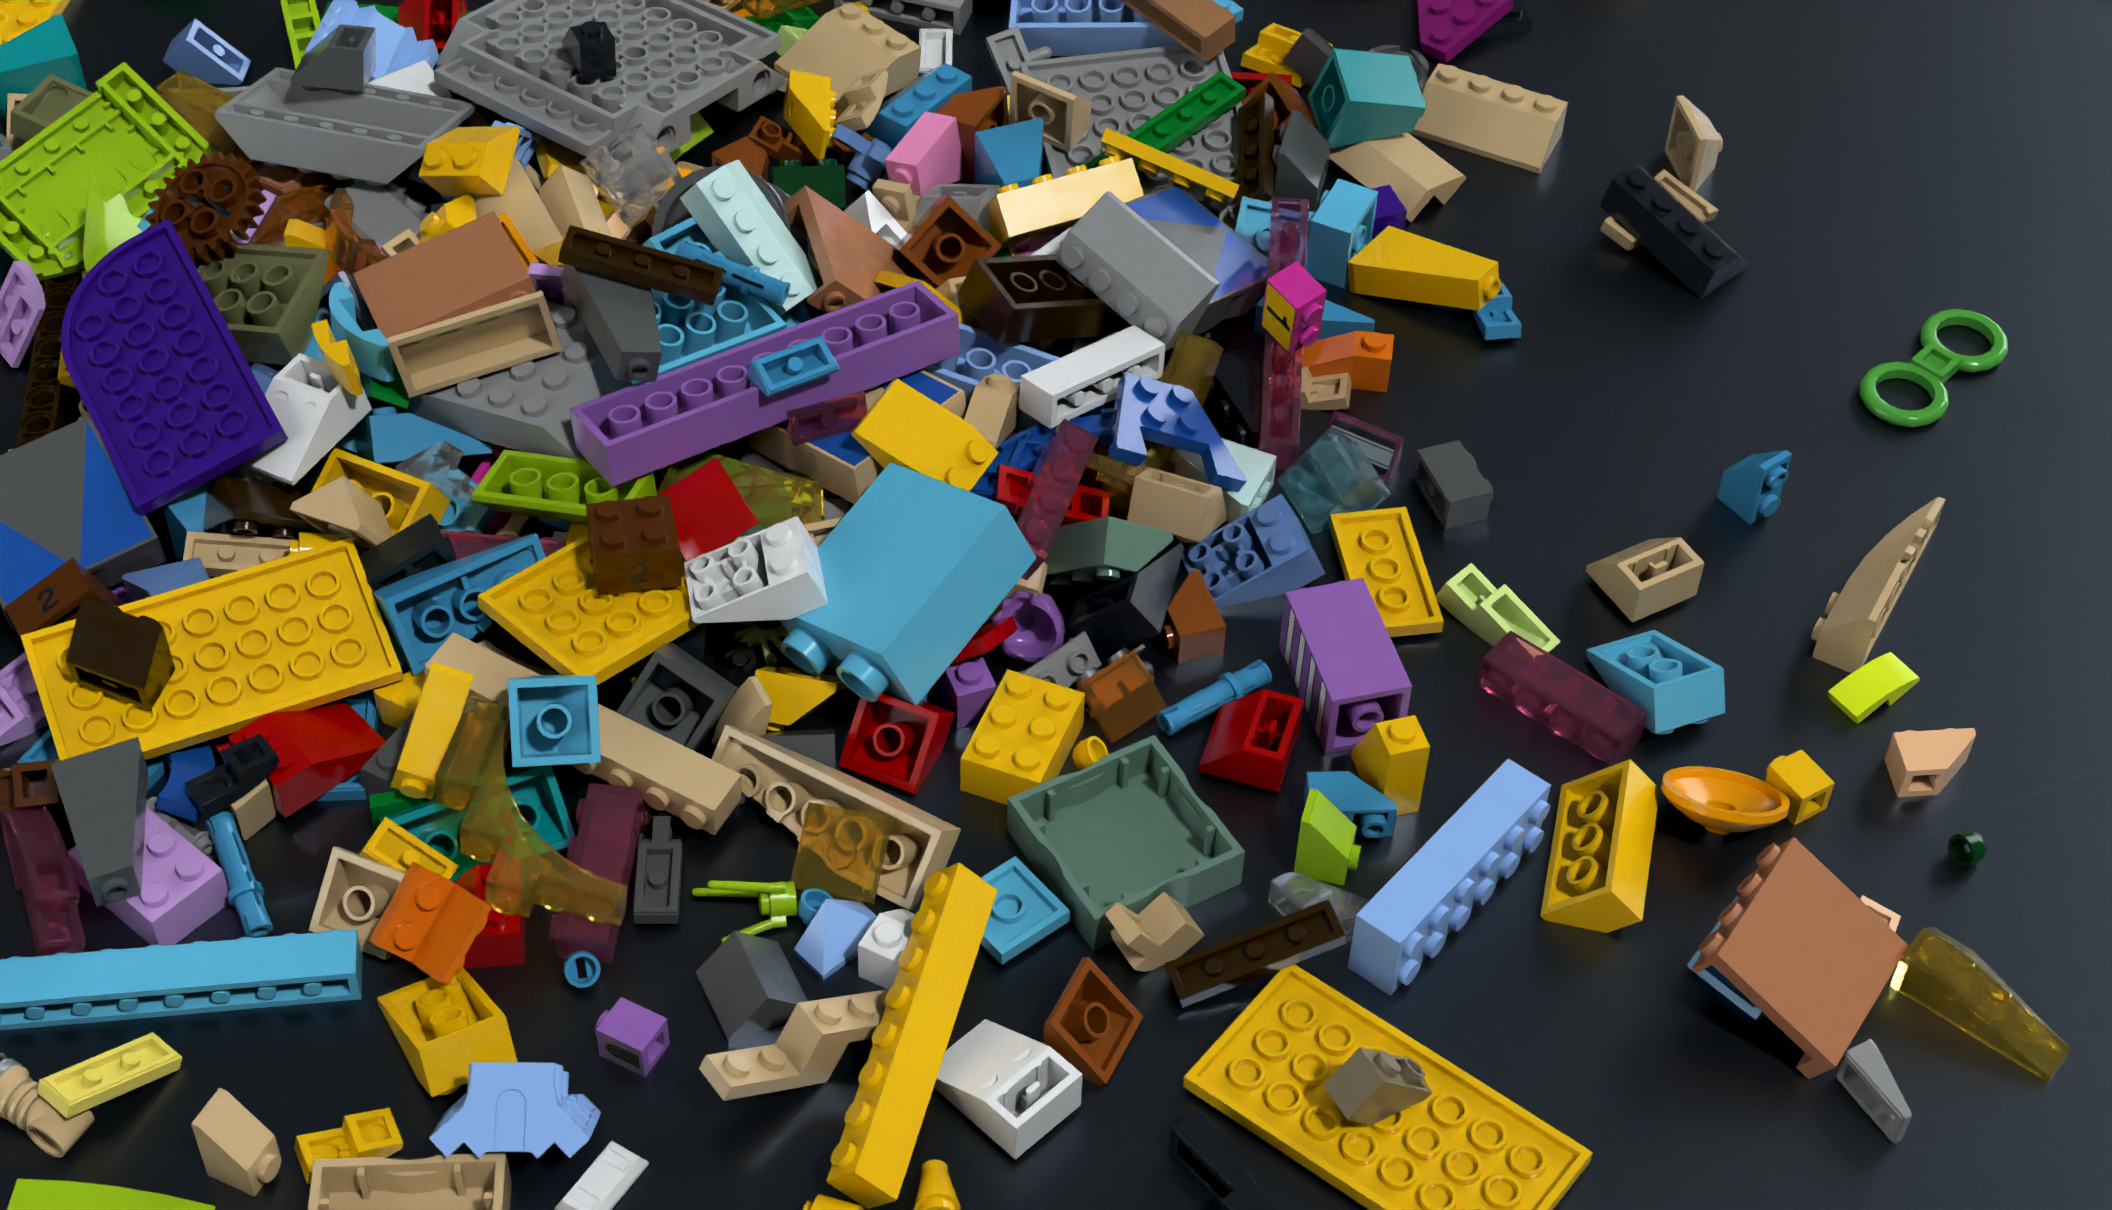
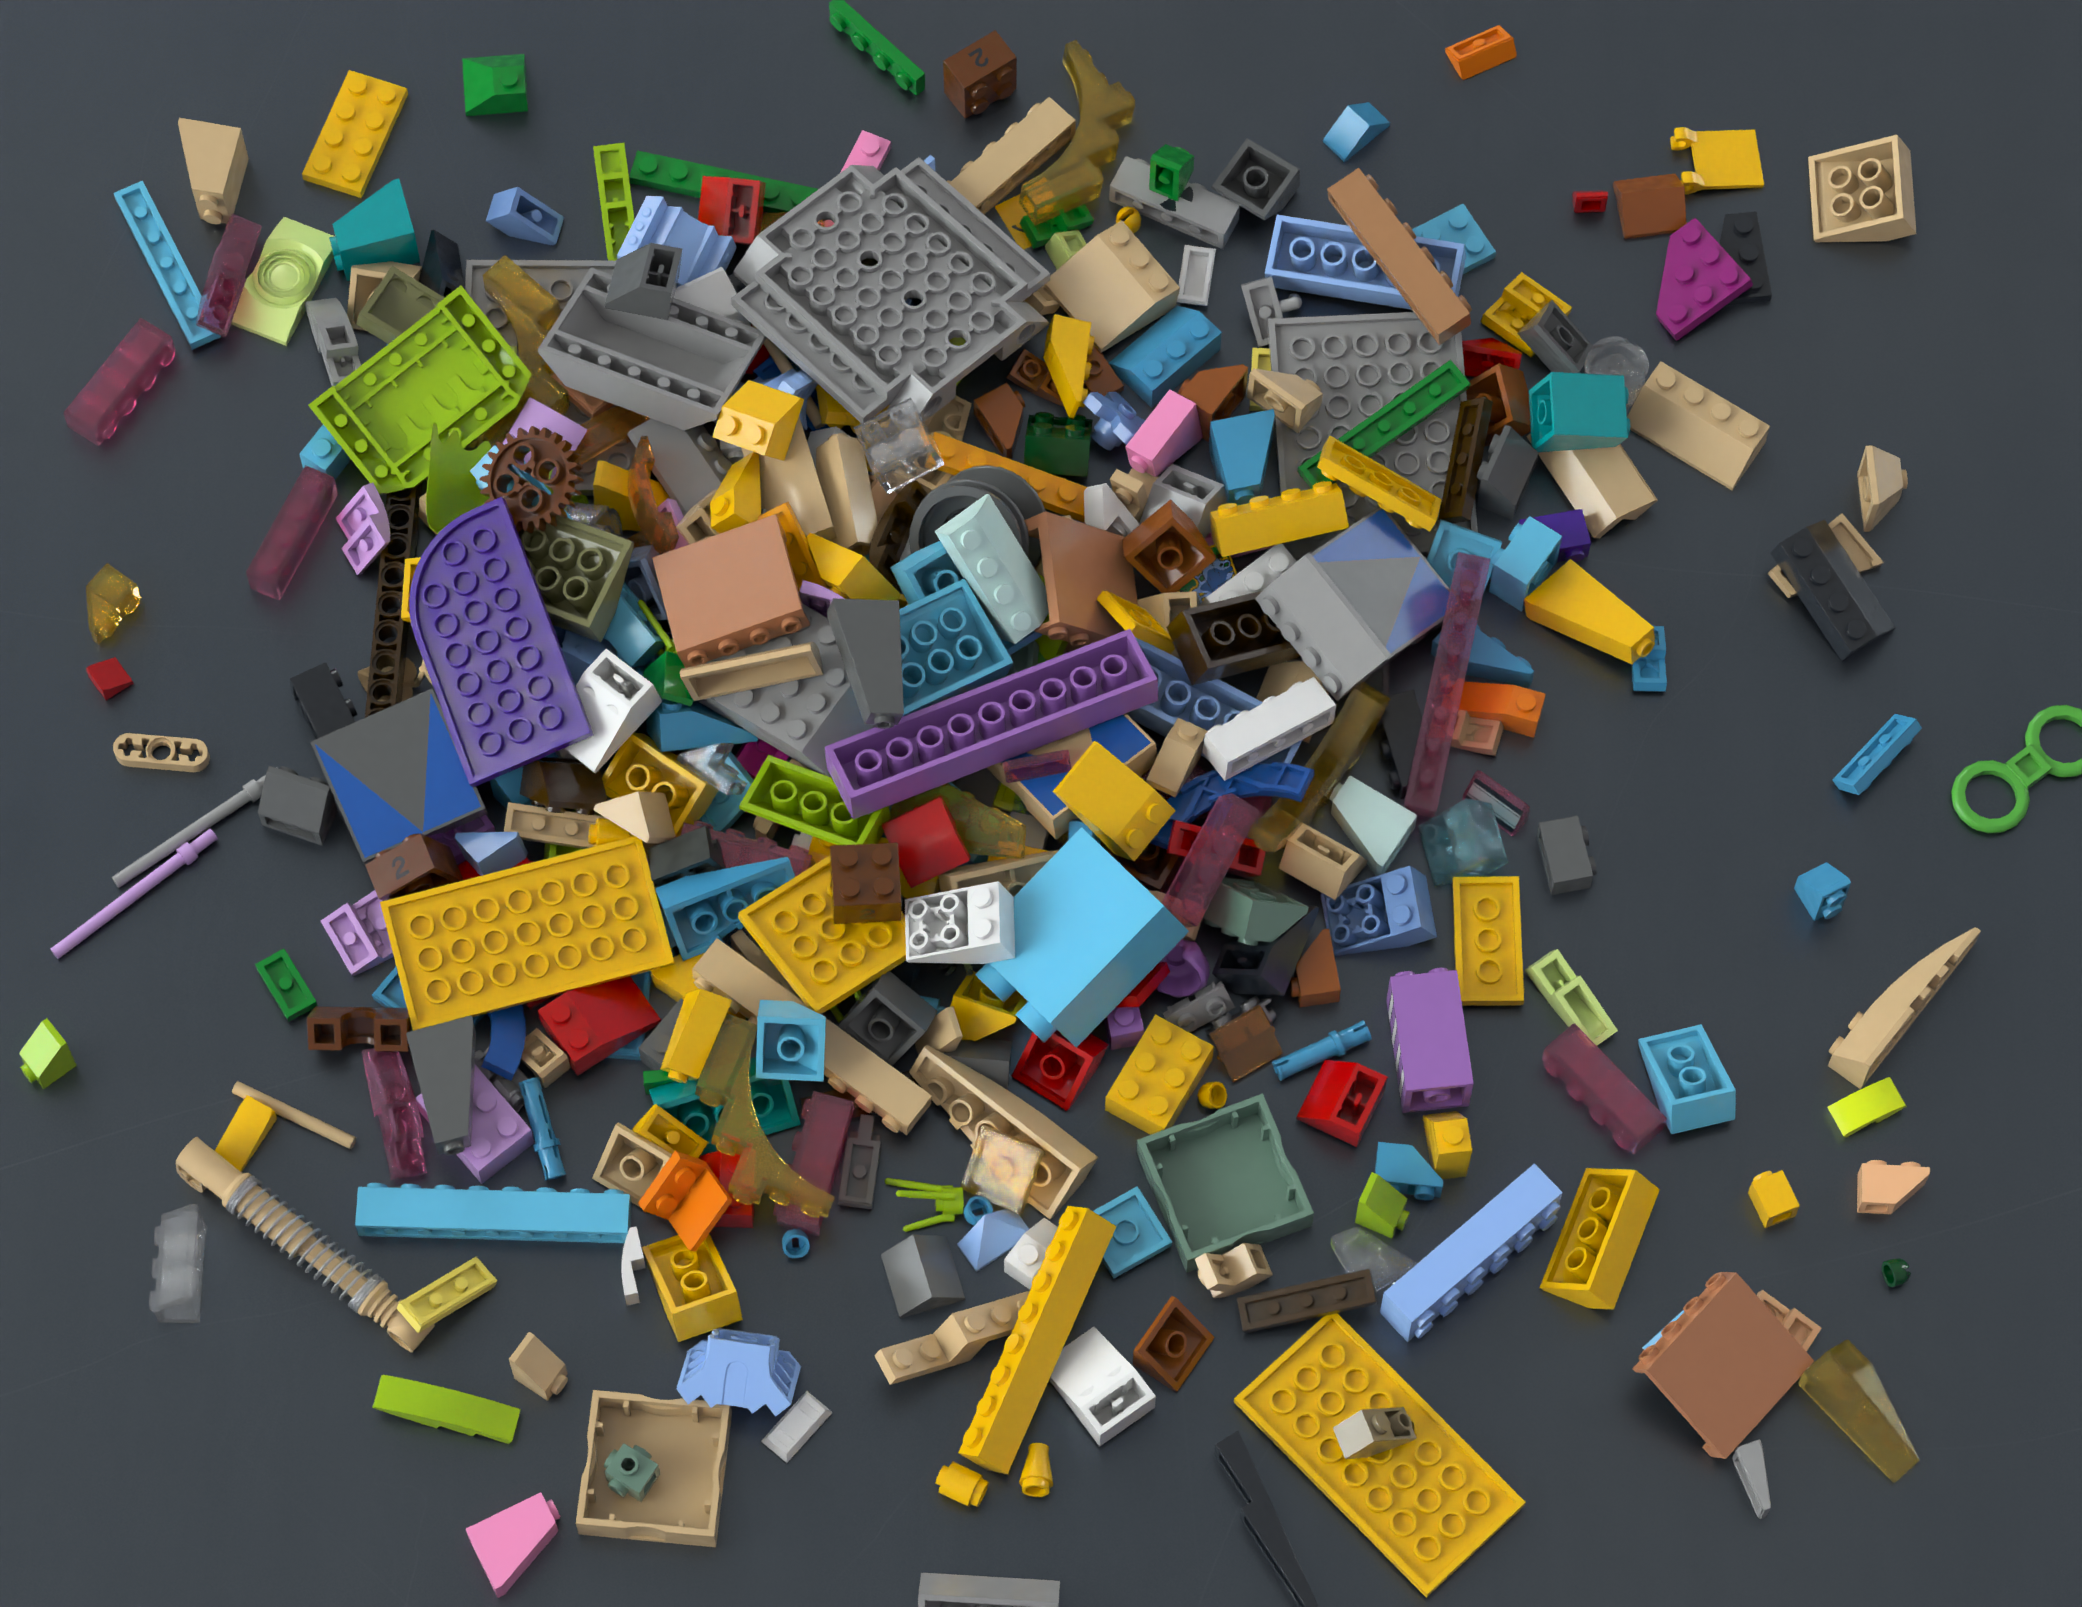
camera: 10 degrees right, 20 degrees up
dark brown slope [66,598,175,710] -> none
black slope [184,733,280,818] -> none
yellow slope [294,1107,403,1184] -> none
yellow slope [311,319,363,396] -> none
medium azure slope [329,282,394,382] -> none
dark brown plate [558,225,724,306] -> none
black slope [562,21,617,82] -> none
medium lavender brick [595,997,670,1077] -> none
dark azure pin [675,240,791,306] -> none
dark azure slope [747,335,840,397] -> none
tan slope [835,69,888,131] -> none
blue wing [1108,372,1247,492] -> none
dark pink brick [1261,261,1327,354] -> none
tan slope [1585,537,1705,622] -> none
light orange dish [1661,766,1790,835] -> none
none -> white slope [621,1226,646,1306]
none -> dark azure plate [1833,714,1922,795]

